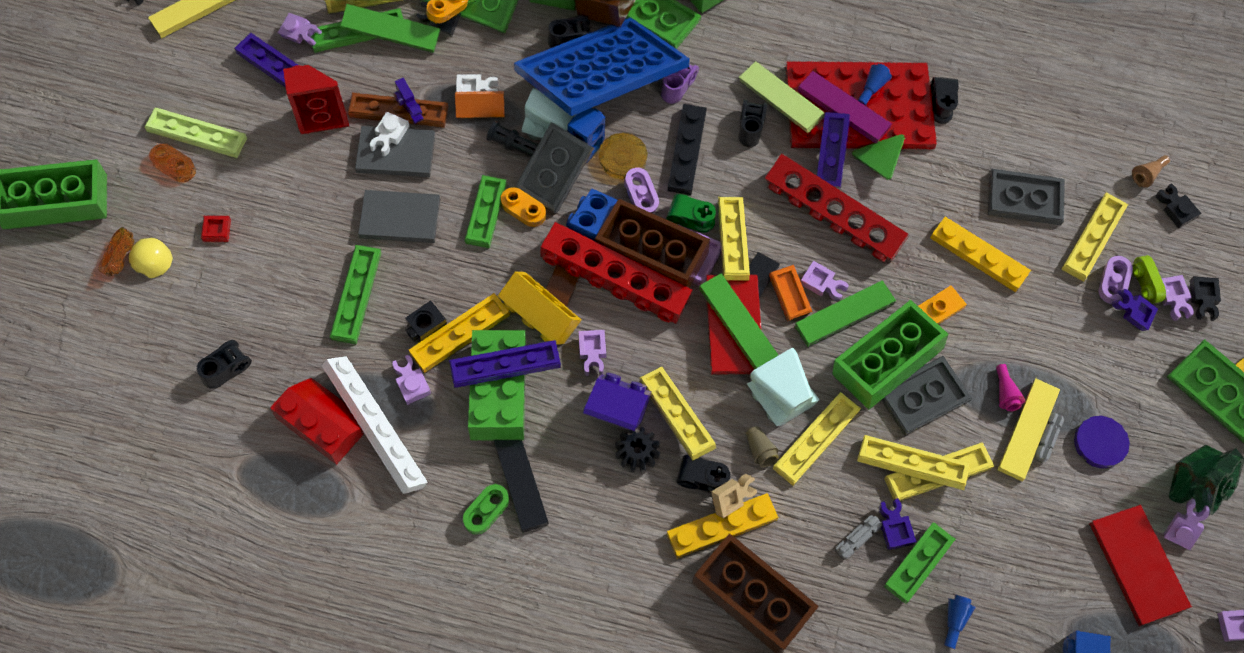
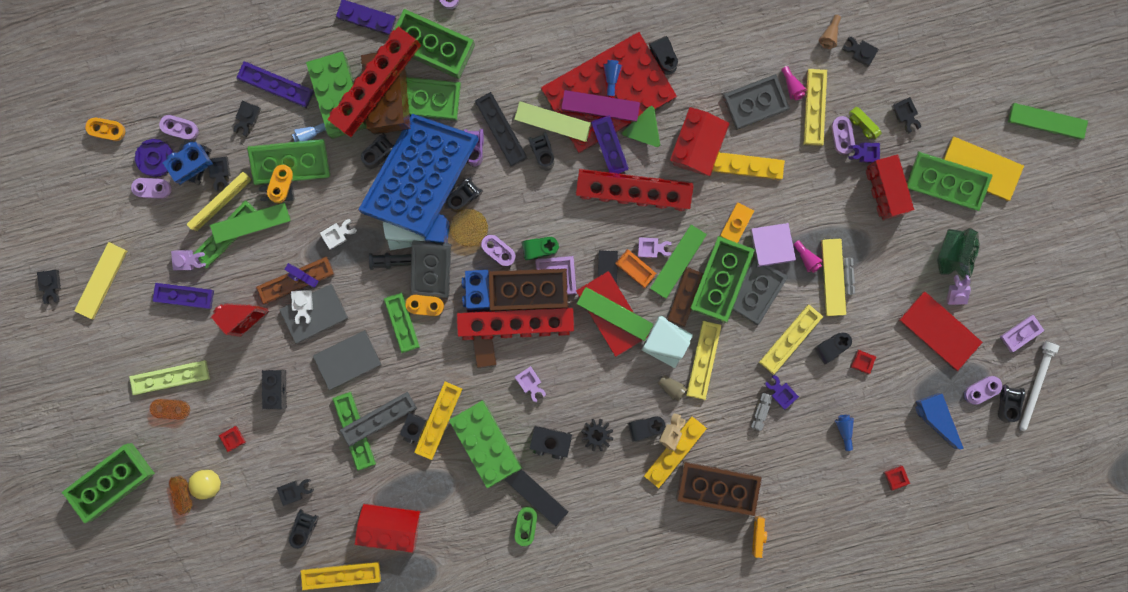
camera: 25 degrees left, 20 degrees up
white plate [322,356,428,494] -> none
lavender plate [393,355,431,405] -> none
dark purple tile [449,340,561,388] -> none
orange tile [455,91,505,118] -> none
yellow brick [498,271,582,345] -> none
dark purple slope [583,373,652,431] -> none
light yellow tile [639,367,716,461] -> none
black plate [667,104,707,195] -> none
light yellow tile [718,197,750,281] -> none
light yellow tile [857,435,971,490] -> none
bright green plate [883,522,956,604] -> none
dark purple tile [1074,416,1130,469] -> none
lavender plate [1162,275,1194,321] -> none
none -> black brick [262,370,287,409]
none -> black plate [277,479,314,506]
none -> yellow plate [301,562,381,590]
none -> dark grey tile [340,391,417,446]
none -> black piece [447,177,483,212]
none -> black tile [475,92,528,167]
none -> black brick [529,426,572,460]
none -> reddish brown tile [667,267,704,327]
none -> red slope [670,107,730,177]
none -> lavender tile [750,223,796,267]
none -> dark pink cone [781,66,807,100]
none -> black piece [814,333,852,365]
none -> red tile [851,350,876,375]
none -> red brick [866,154,914,221]

